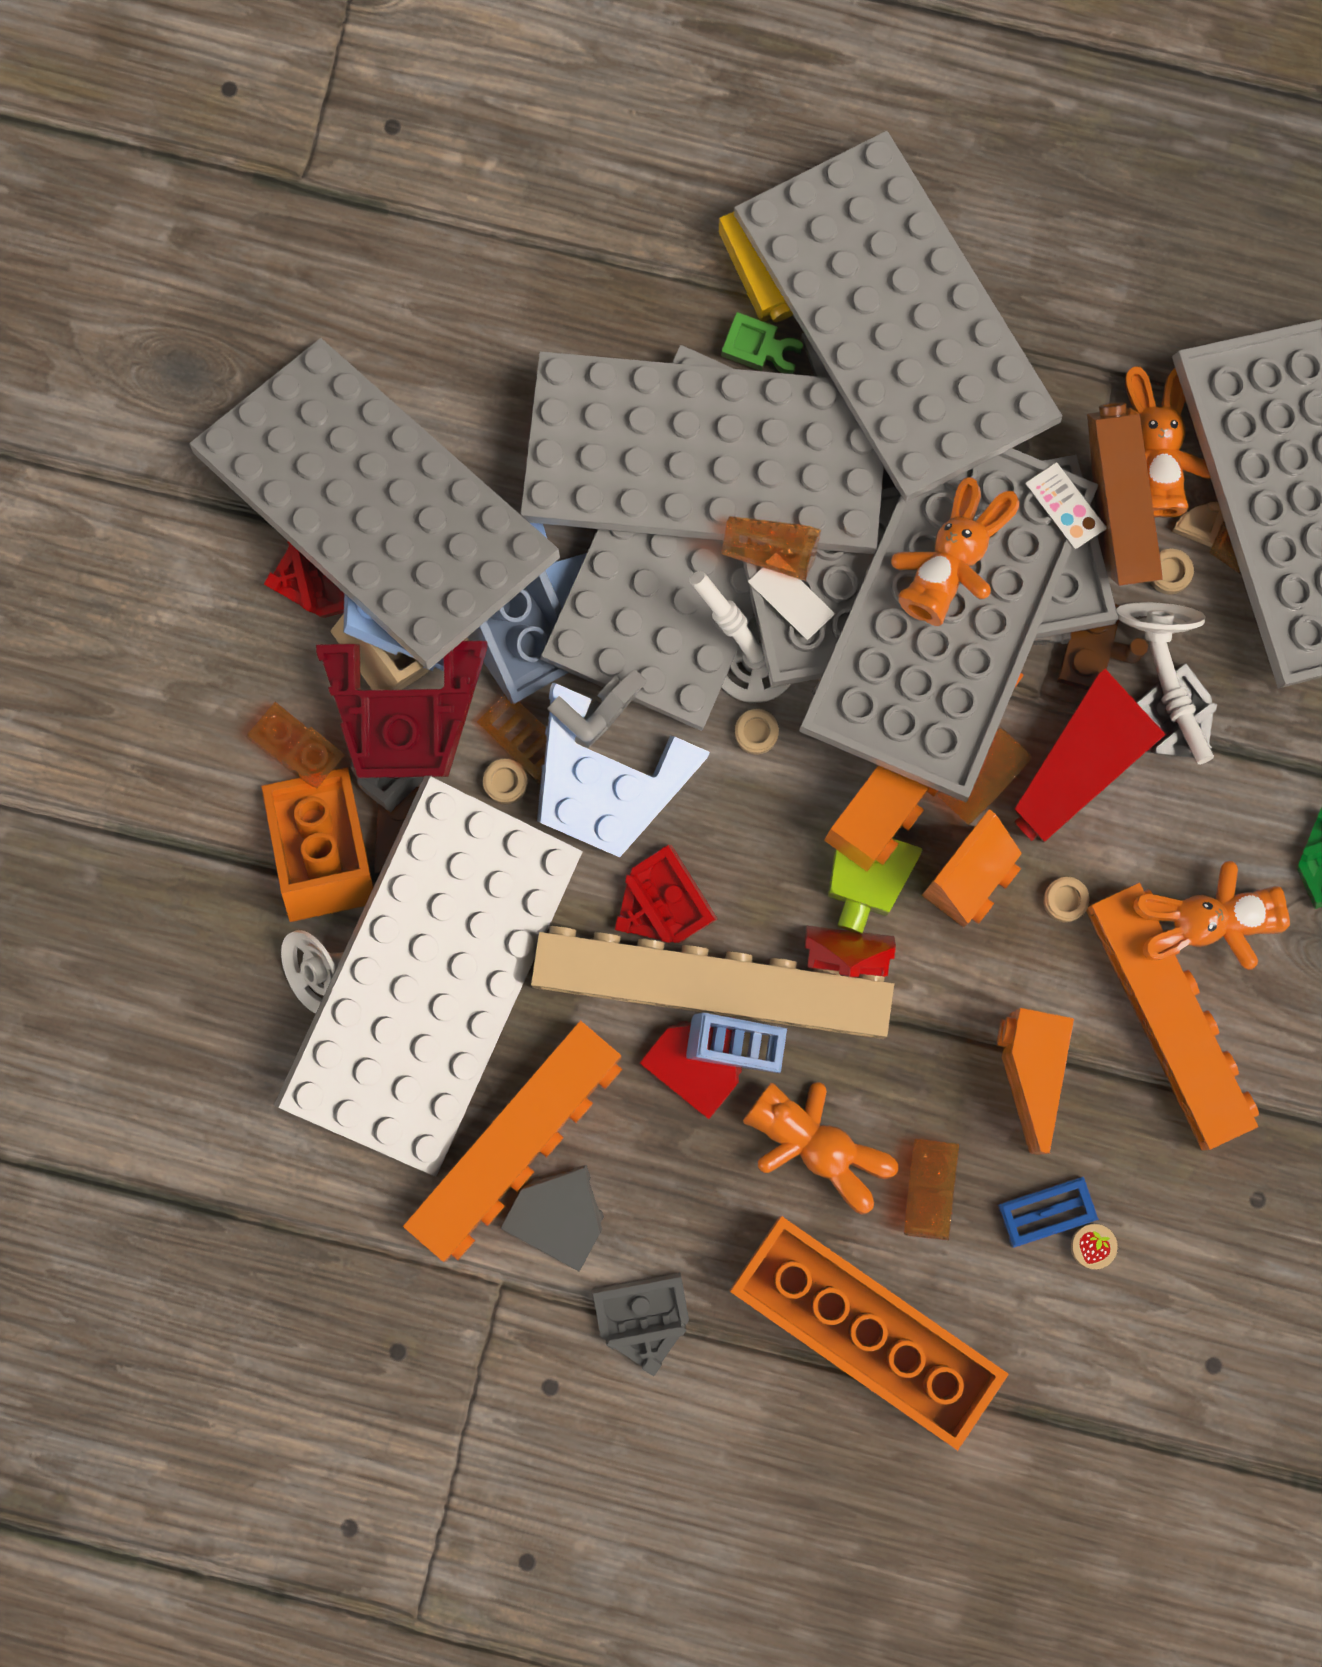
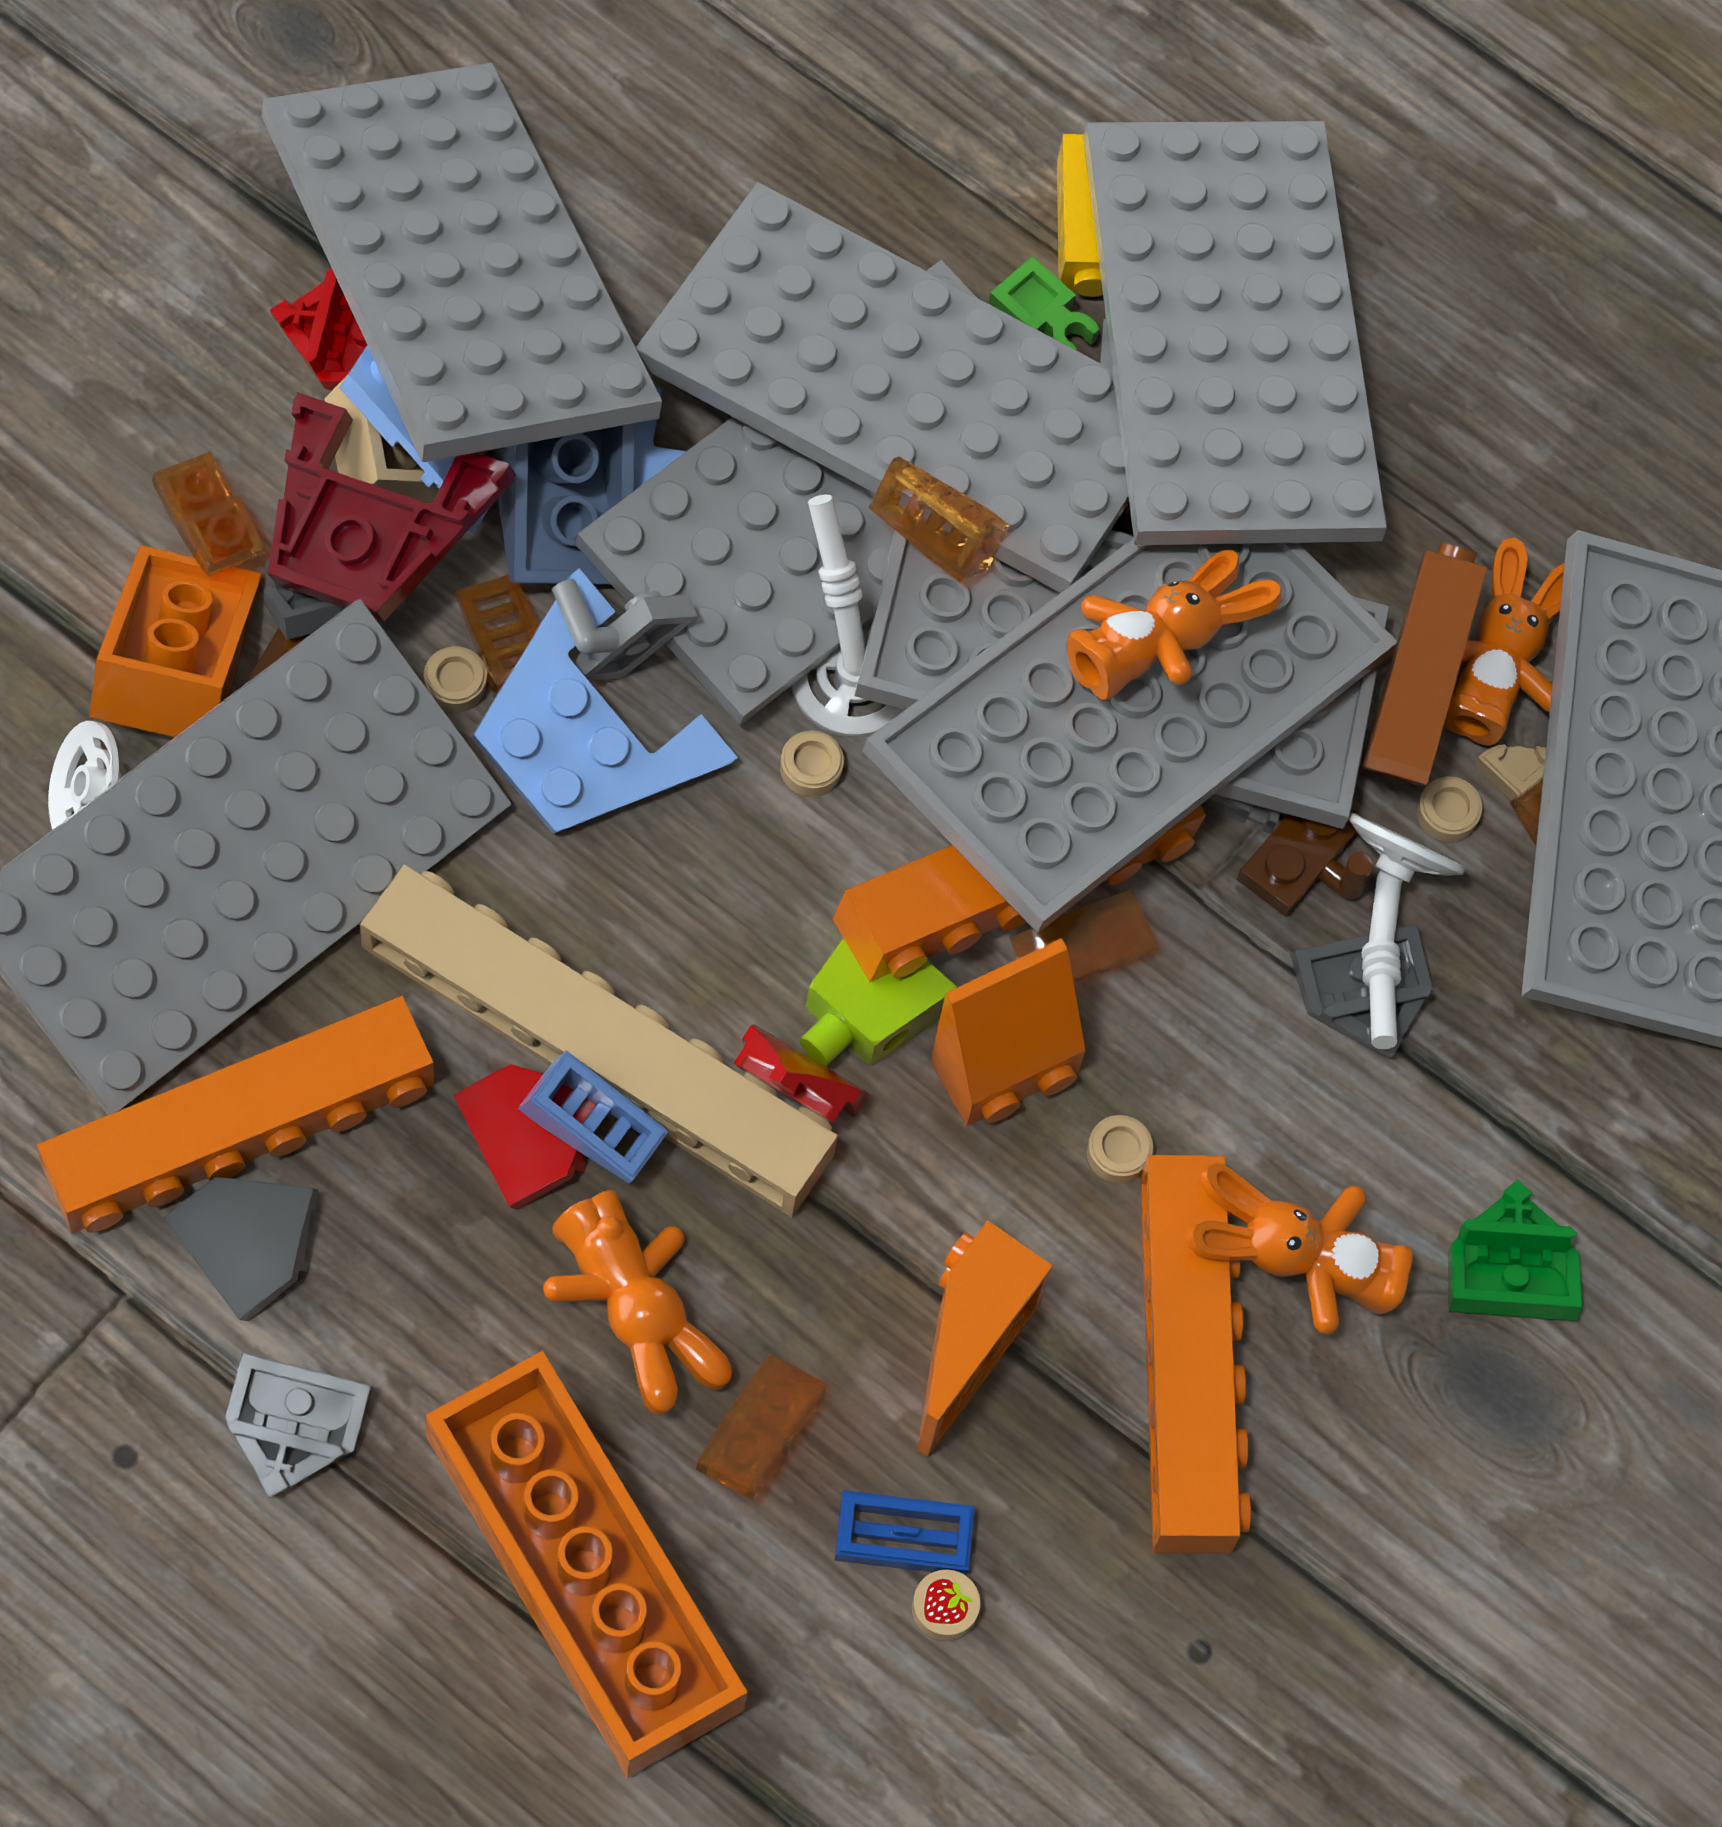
camera: 15 degrees right, 15 degrees down
red slope [615,845,718,943] -> none
white sticker [747,556,835,640] -> none
red slope [1014,668,1166,842] -> none
white sticker [1025,462,1107,549] -> none

